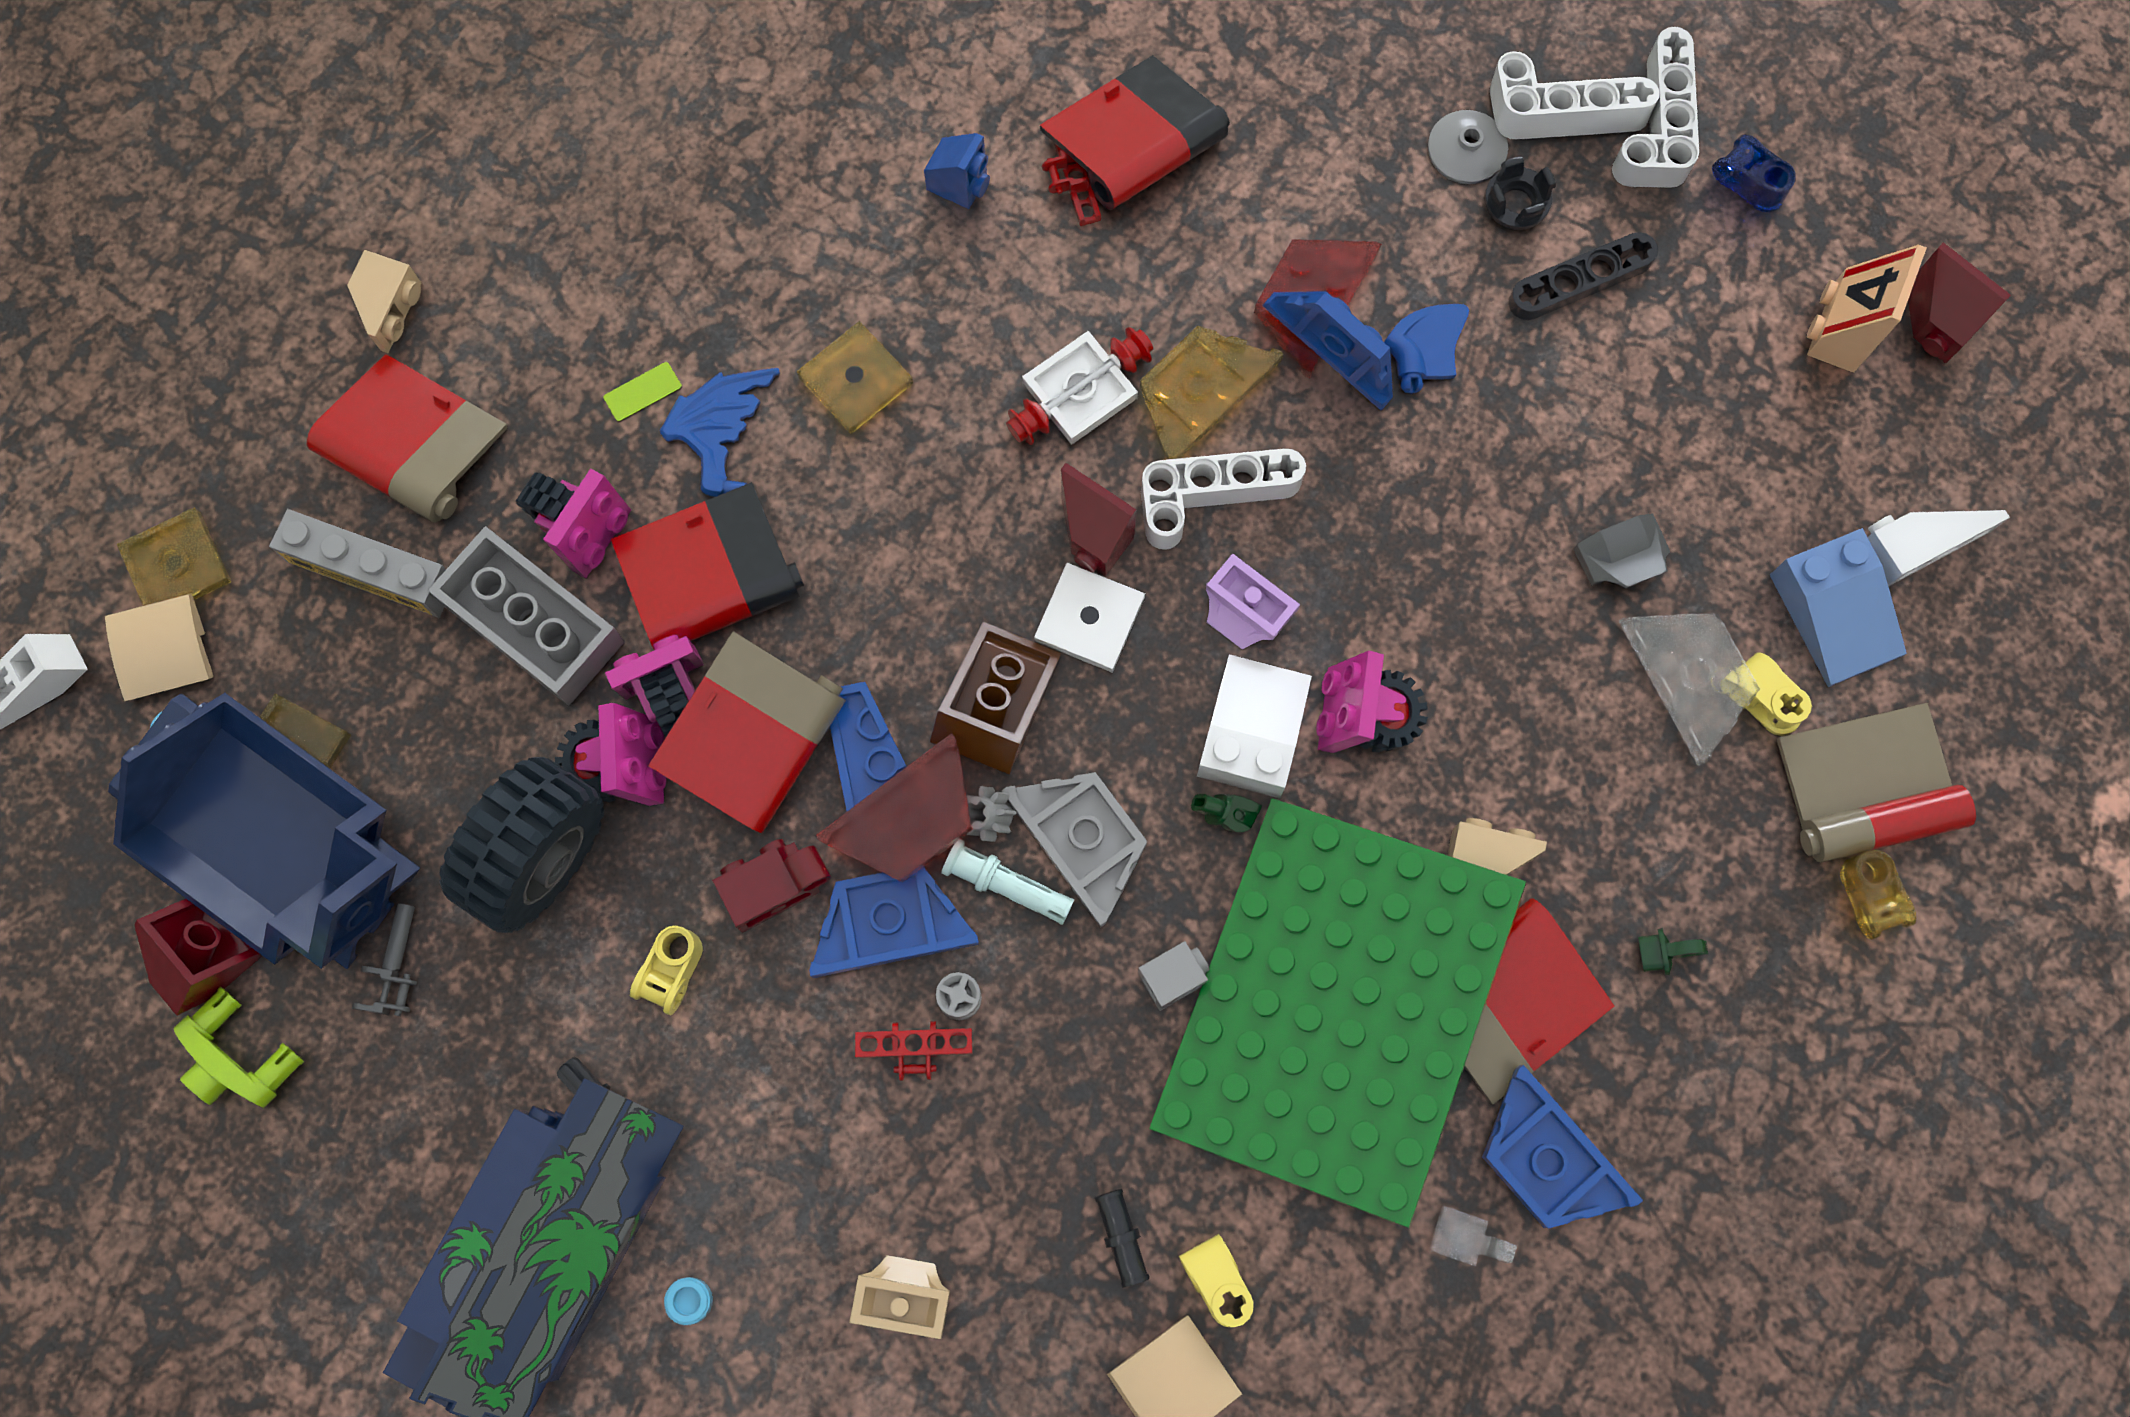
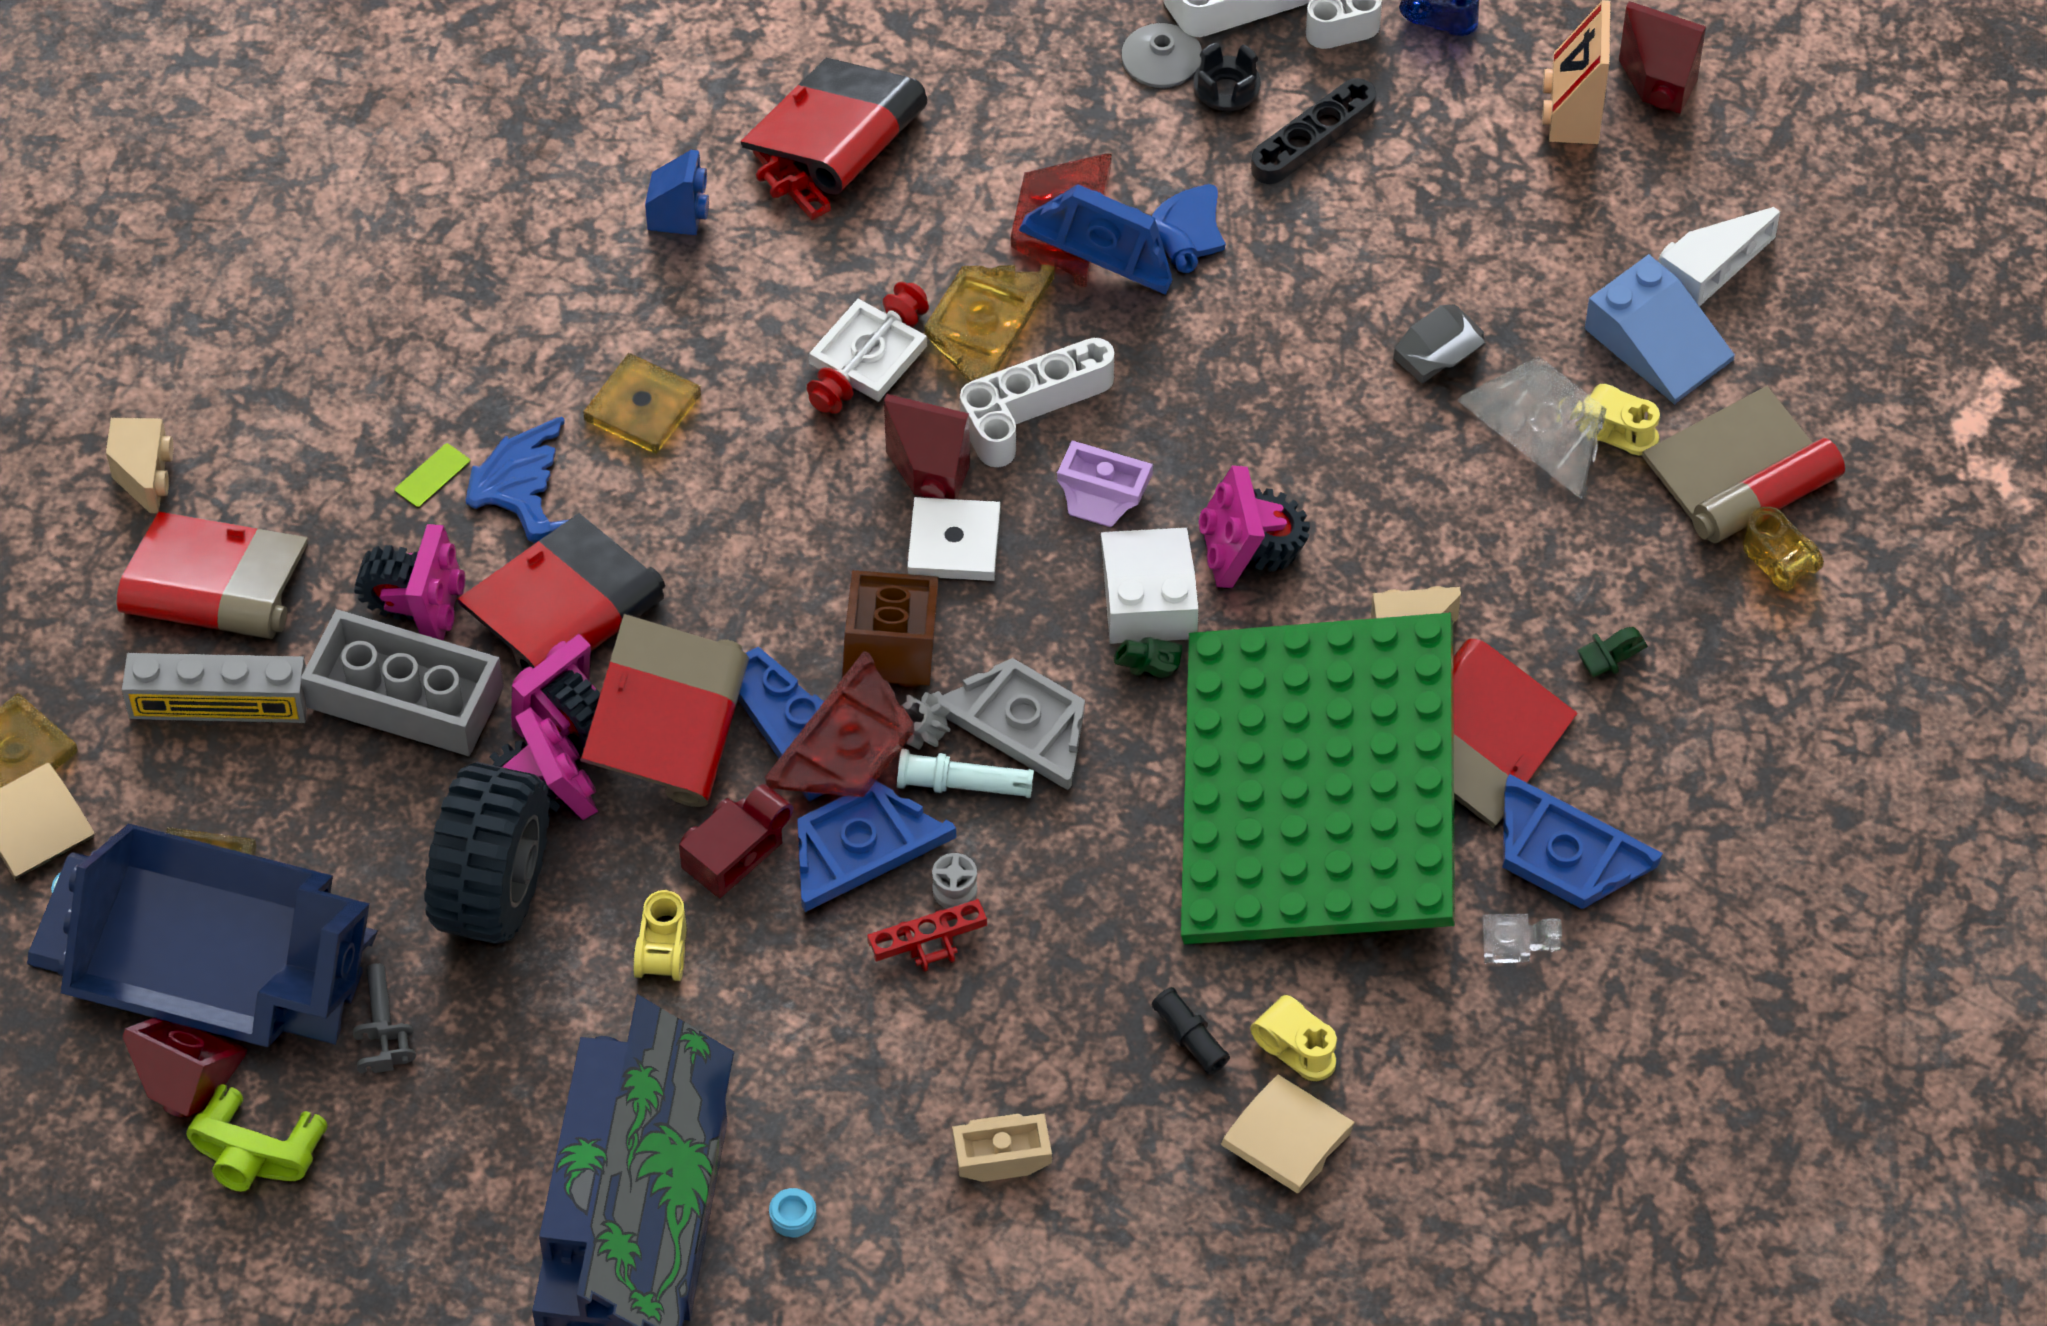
camera: 20 degrees left, 20 degrees down
light grey brick [1138,941,1210,1011] -> none

